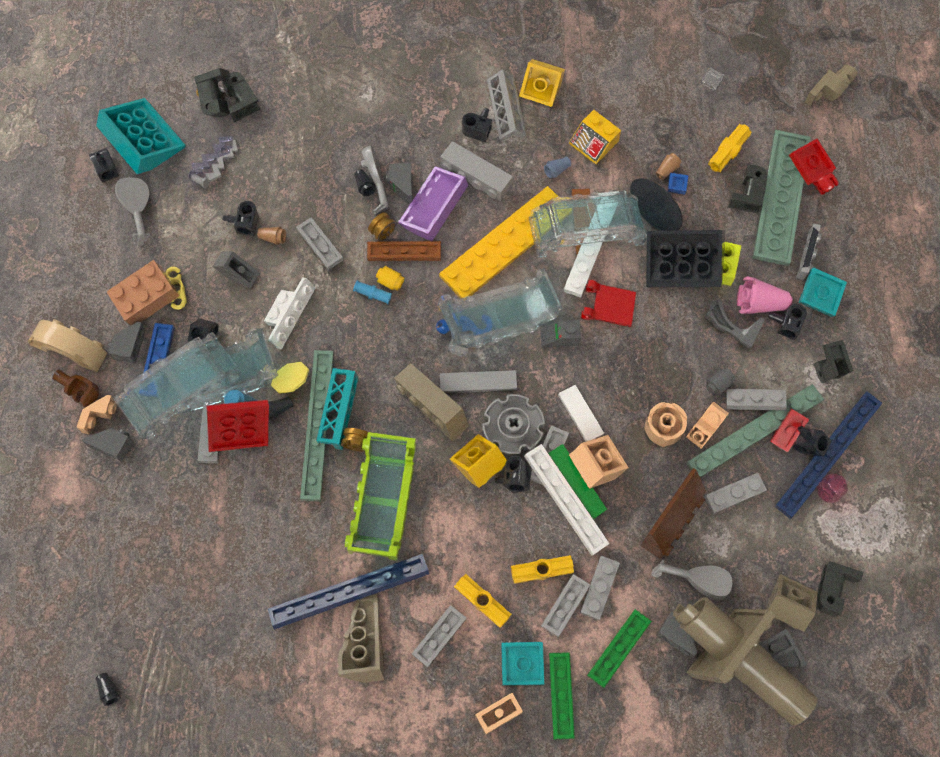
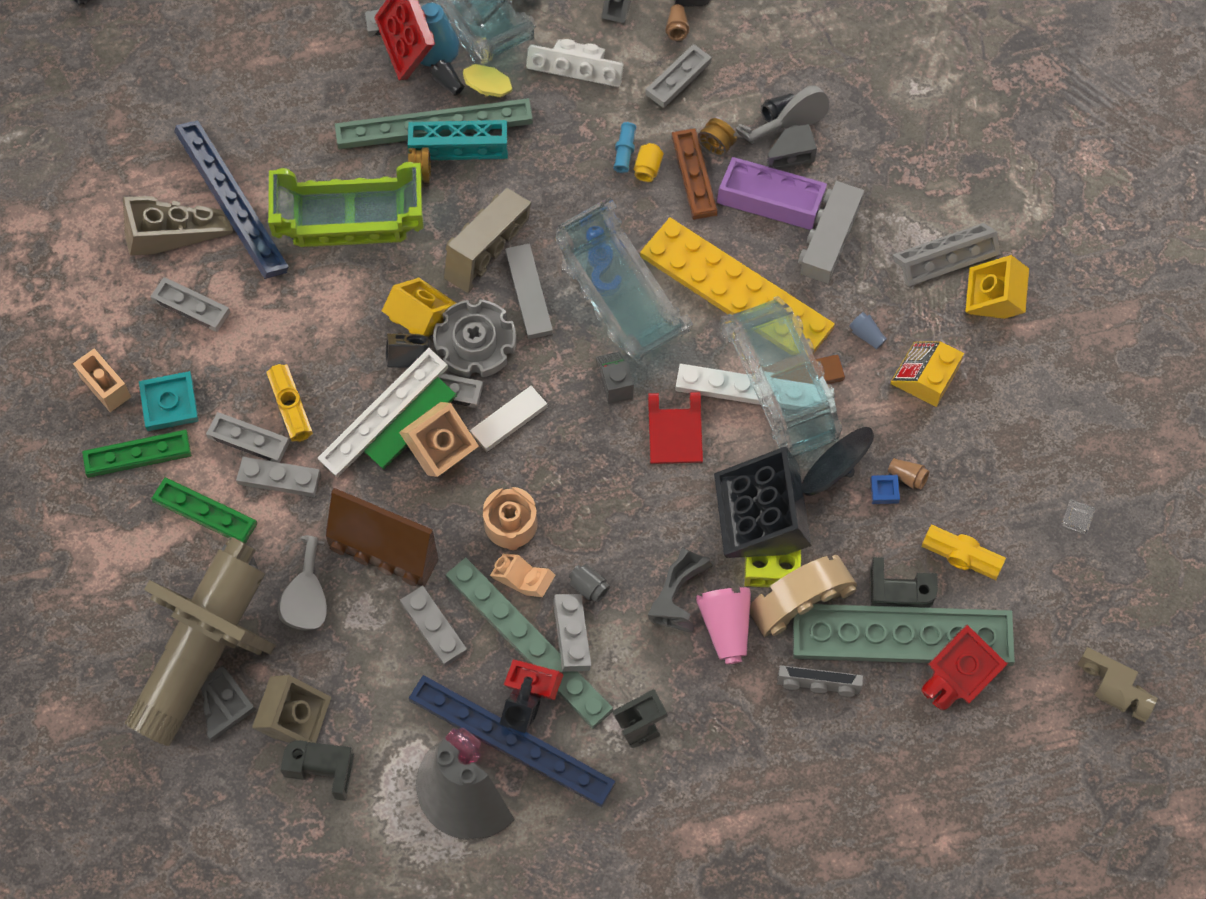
camera: 80 degrees right, 5 degrees down
yellow piece [454,574,512,628] -> none
black piece [462,108,492,143] -> none
black piece [768,304,807,340] -> none
teal plate [799,268,847,317] -> none
none -> dark grey cone [416,739,515,840]
none -> tan brick [750,555,857,637]

